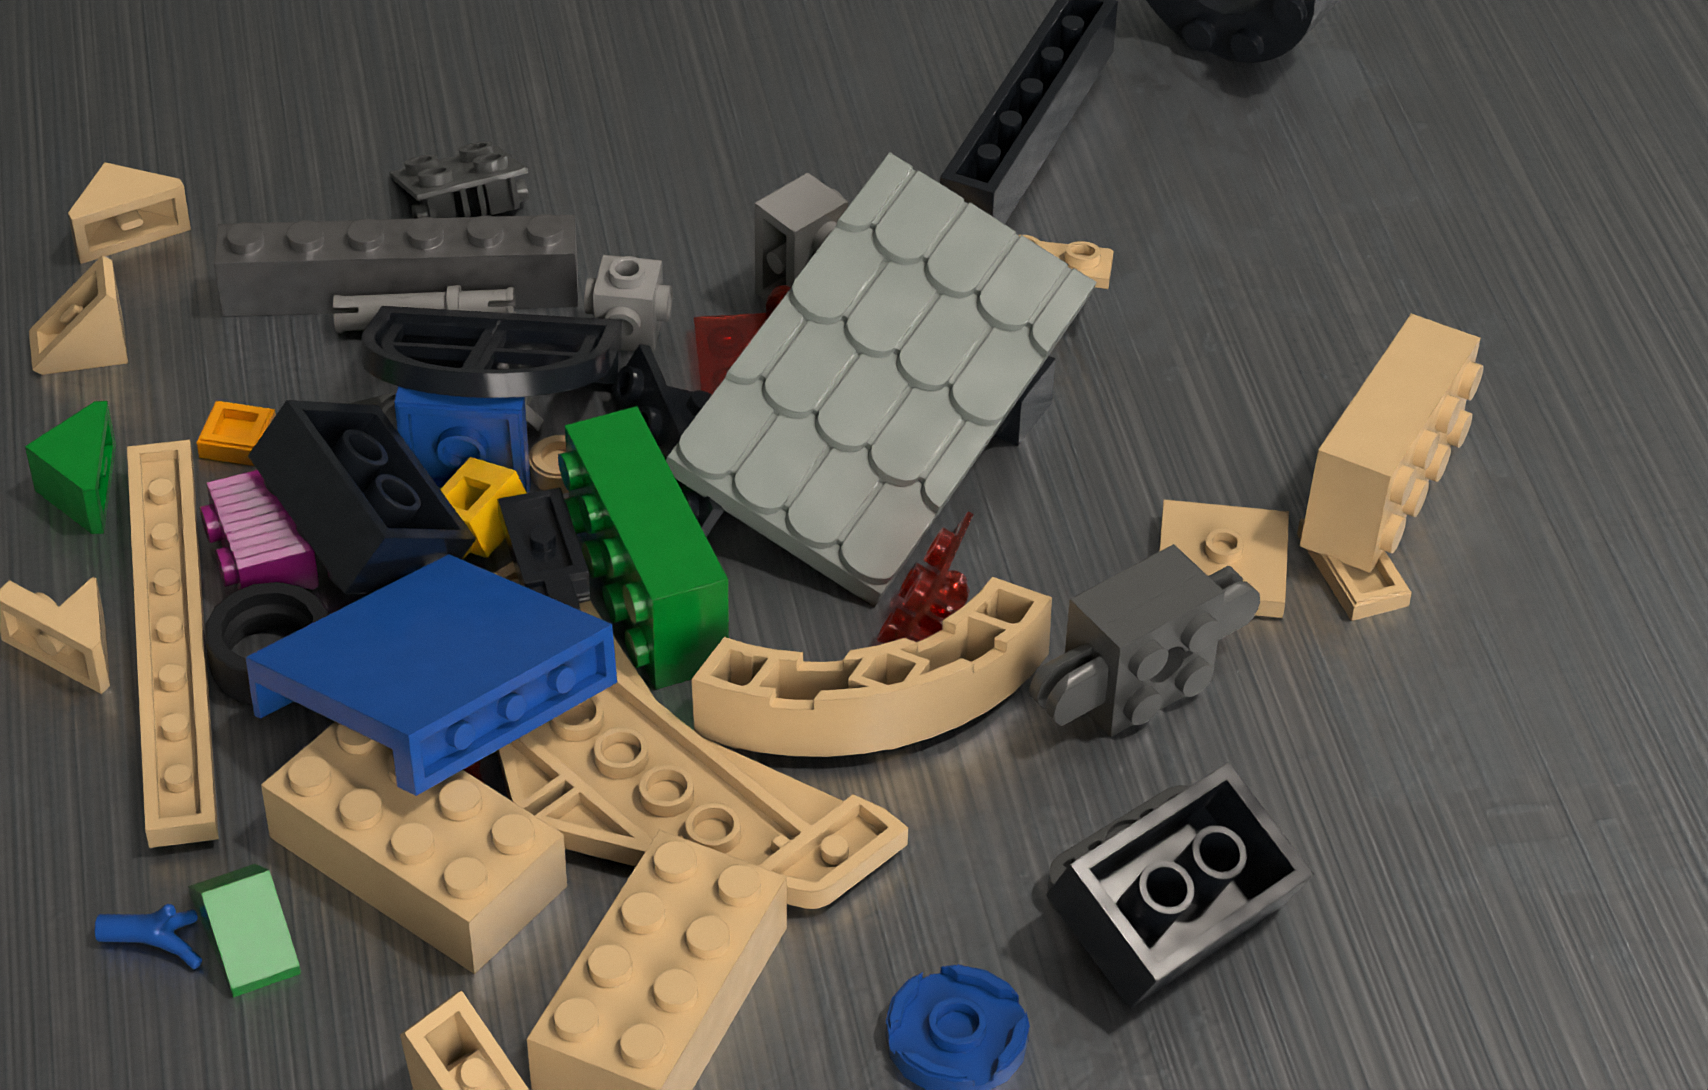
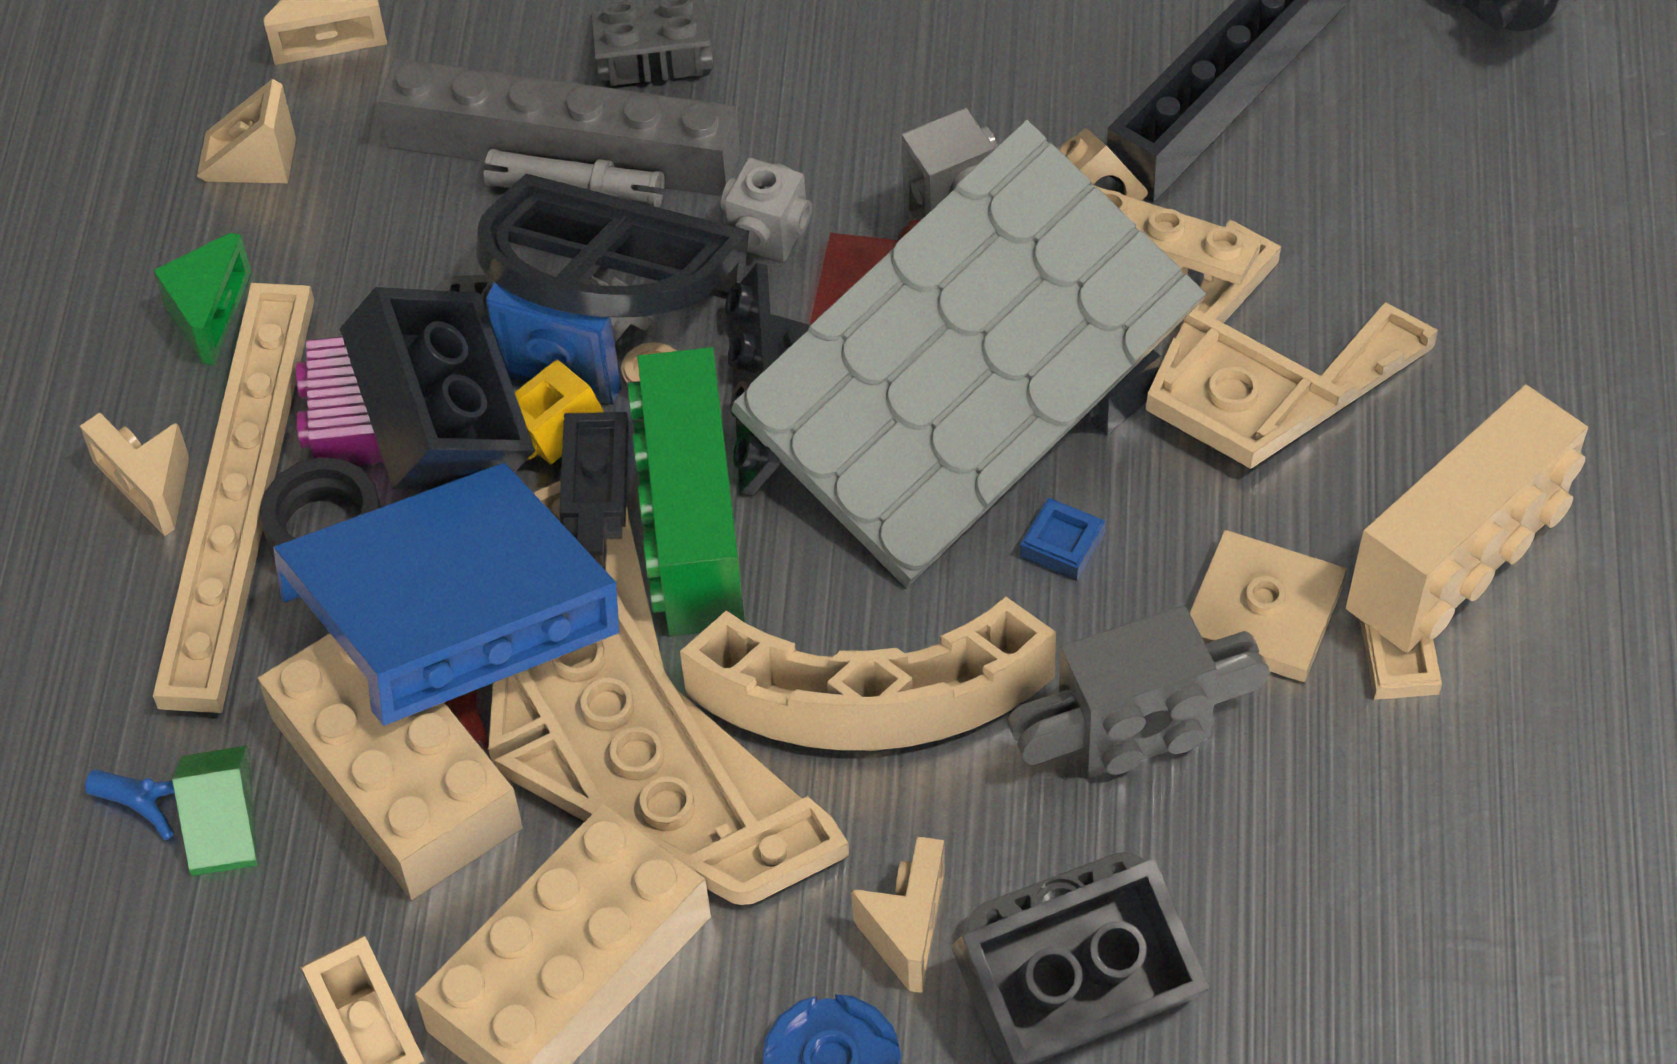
camera: 20 degrees right, 10 degrees up
light orange tile [196,401,276,466] -> none
clear red hinge [876,511,974,644] -> none
none -> tan slope [851,836,945,993]
none -> blue tile [1020,497,1106,580]
none -> tan wing [1145,219,1438,469]

